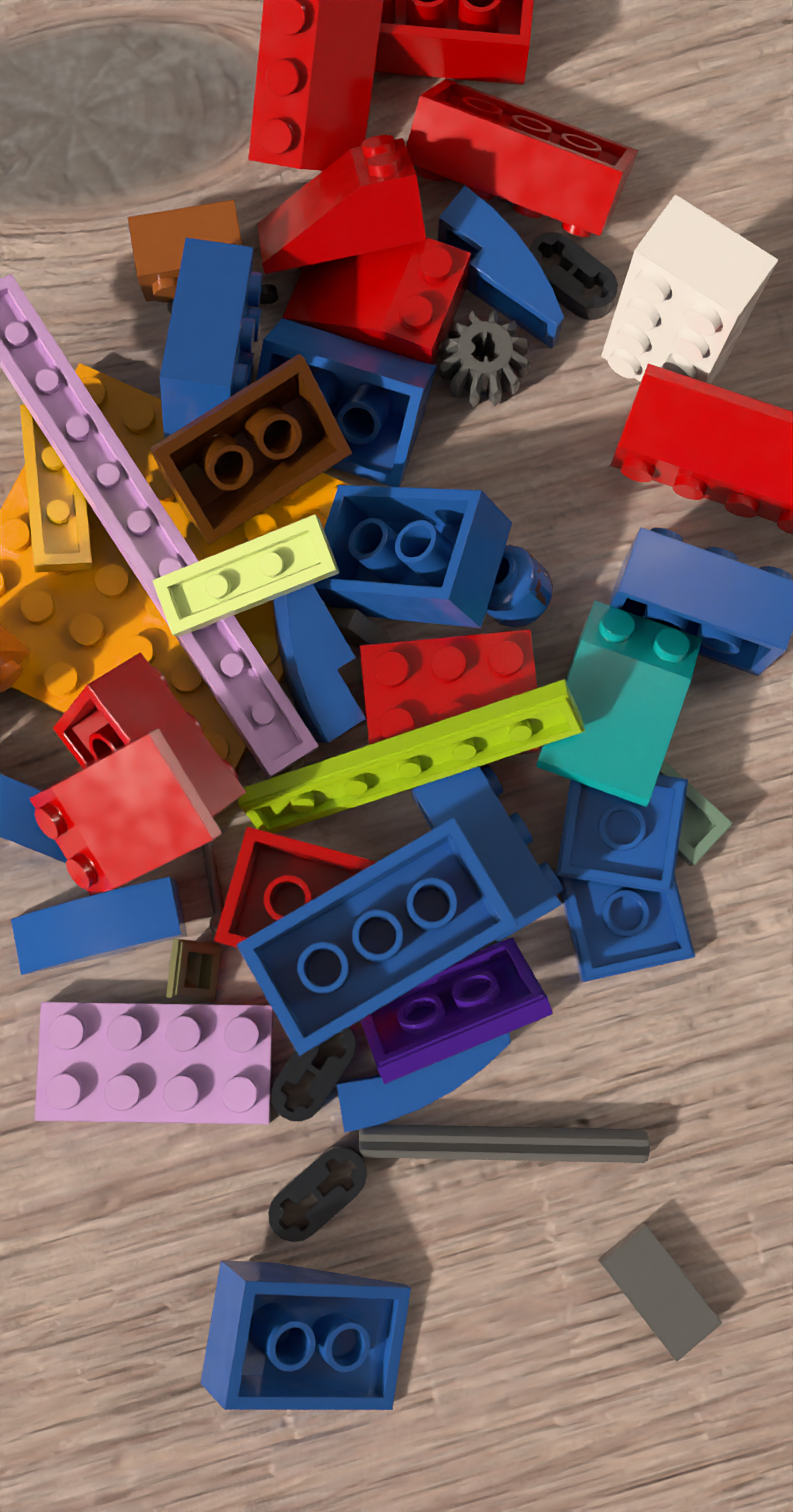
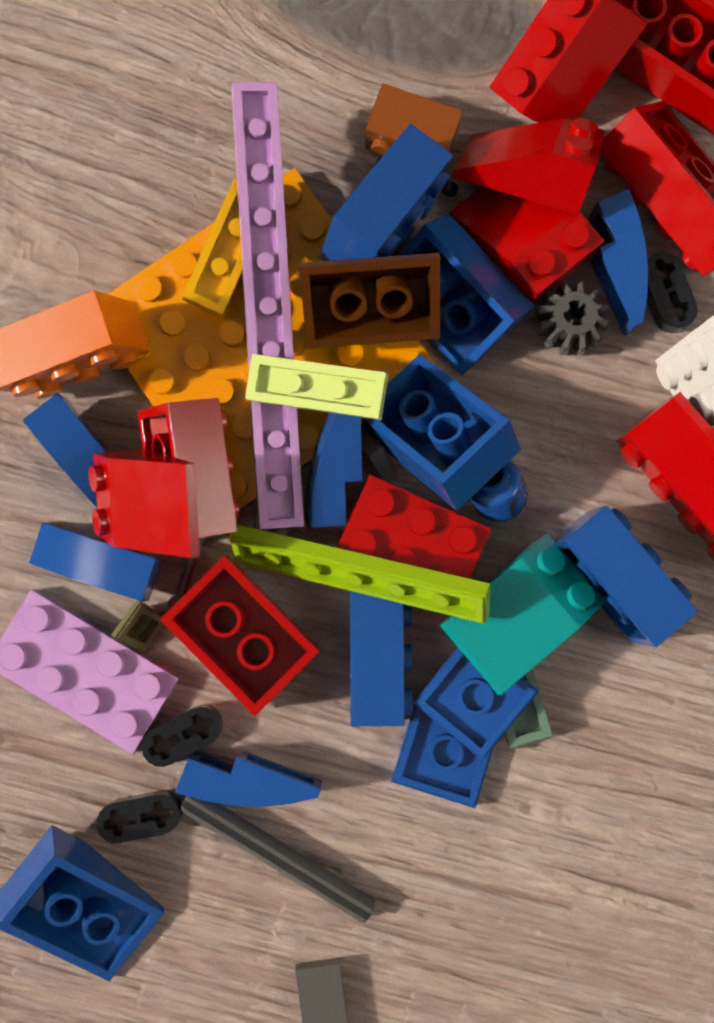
camera: 30 degrees right, 5 degrees up
blue brick [237,817,518,1056] -> none
dark purple tile [360,938,553,1084] -> none

